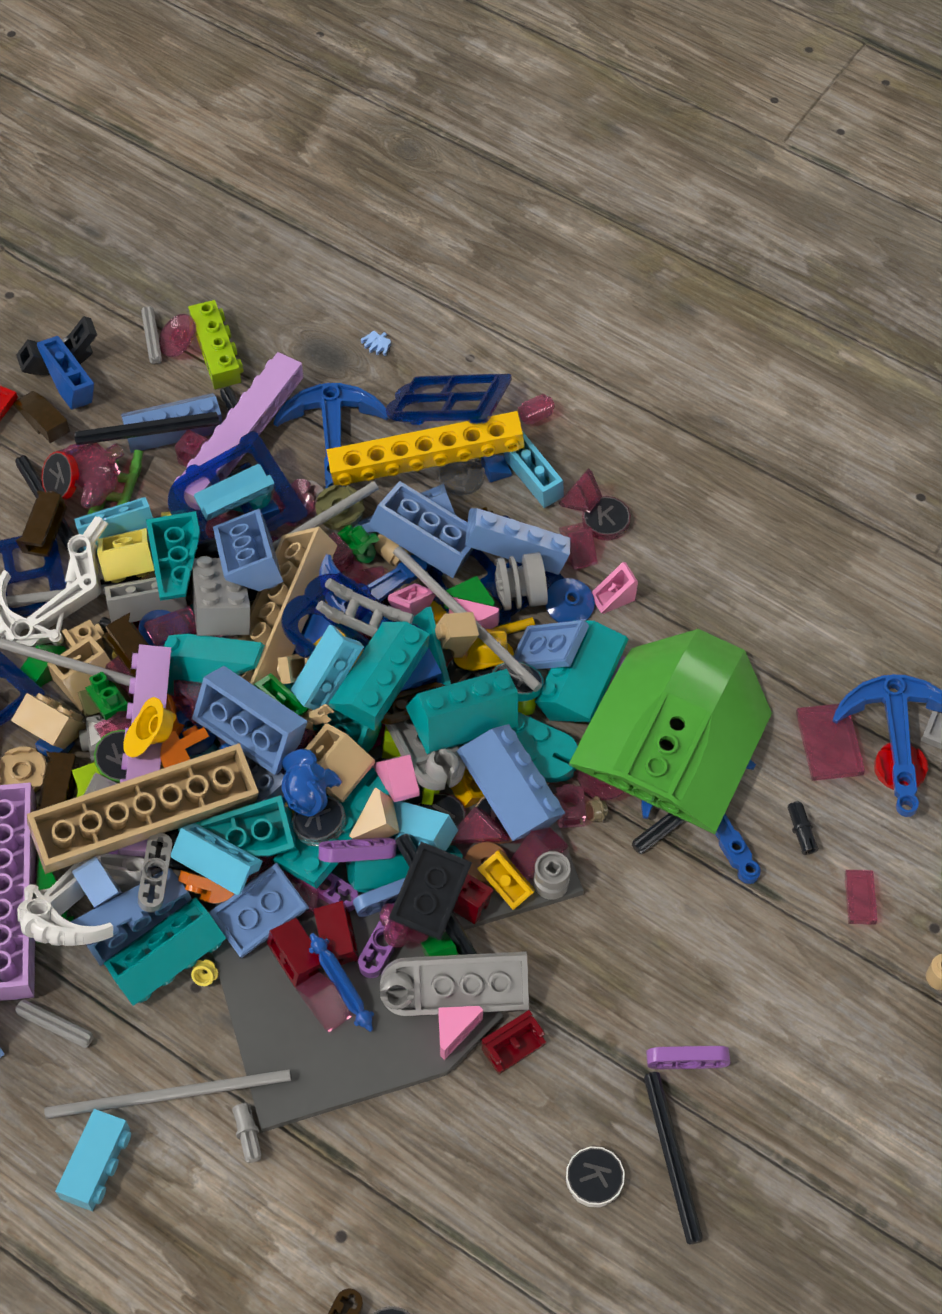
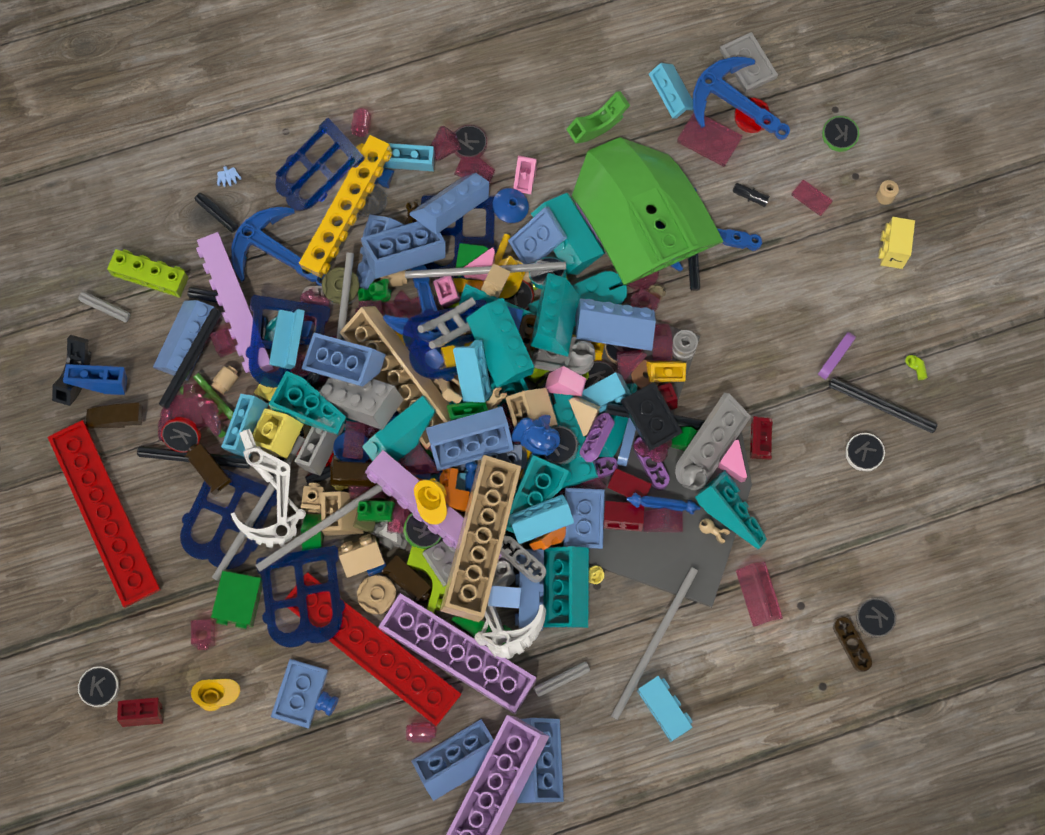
camera: 50 degrees left, 15 degrees up
clear pink dish [159,314,196,357] -> none
light grey axle [232,1103,262,1163] -> none
light grey wheel [495,552,548,611] -> none
none -> black axle [194,193,239,233]
none -> tan brick [211,366,239,394]
none -> bright green arch [566,91,630,143]
none -> medium azure panel [649,63,693,119]
none -> teal wedge [695,470,767,549]
none -> tan arm [699,519,730,544]
none -> clear pink panel [736,562,783,627]
none -> light yellow brick [878,217,915,269]
none -> lime arm [905,355,928,380]

